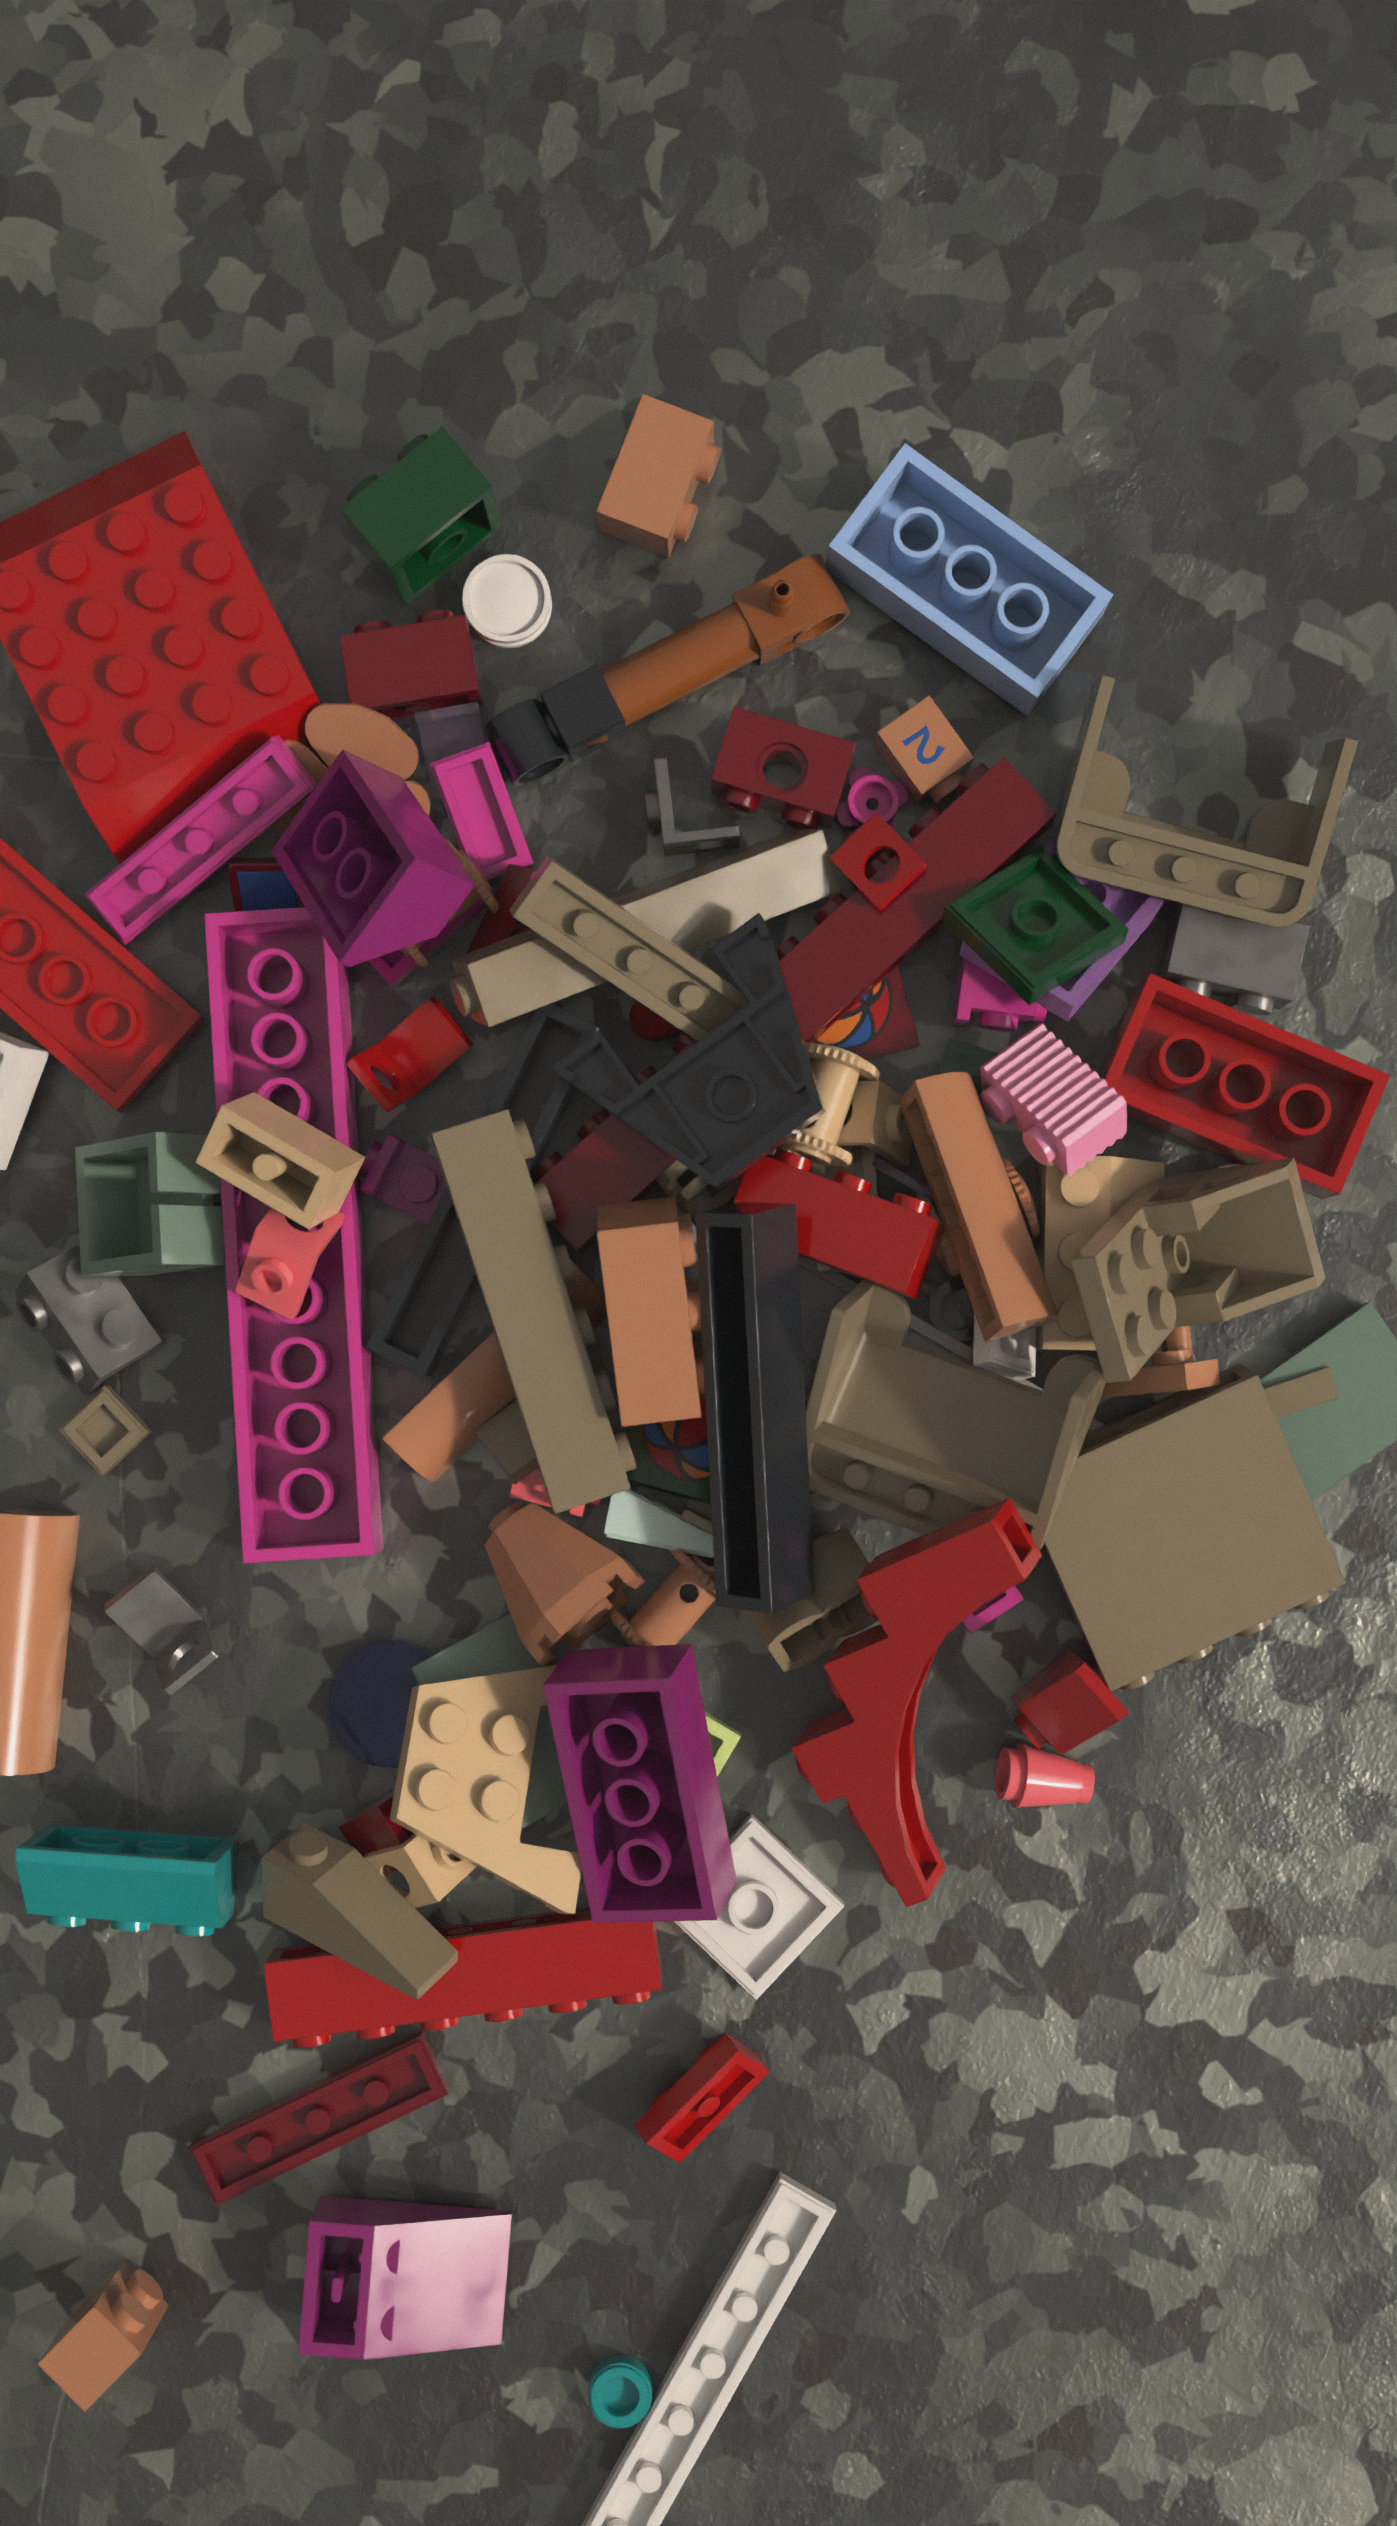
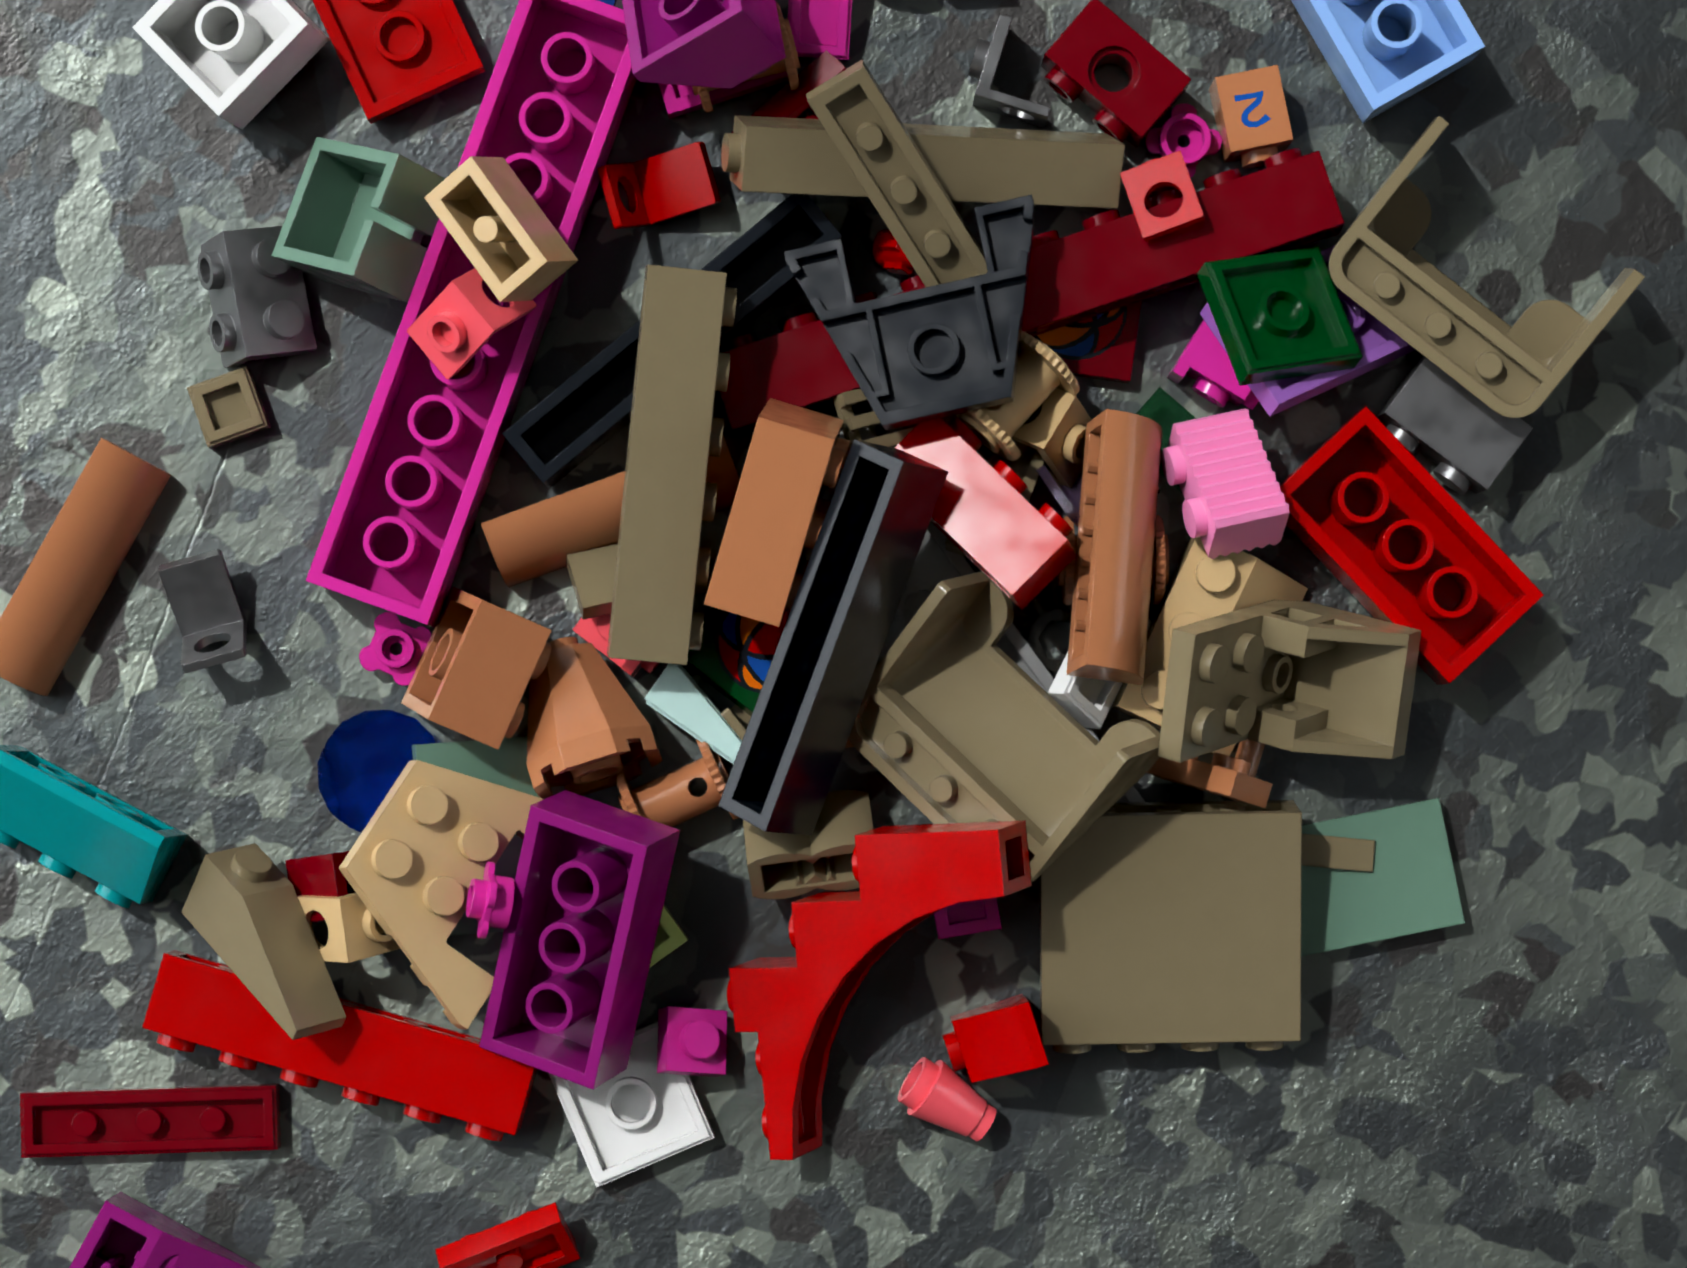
camera: 15 degrees right, 0 degrees up
magenta bracket [358,1134,447,1224] -> none
none -> dark pink plate [359,612,432,686]
none -> nougat brick [401,587,552,750]
none -> dark pink plate [466,861,515,939]
none -> dark pink plate [657,1006,727,1077]

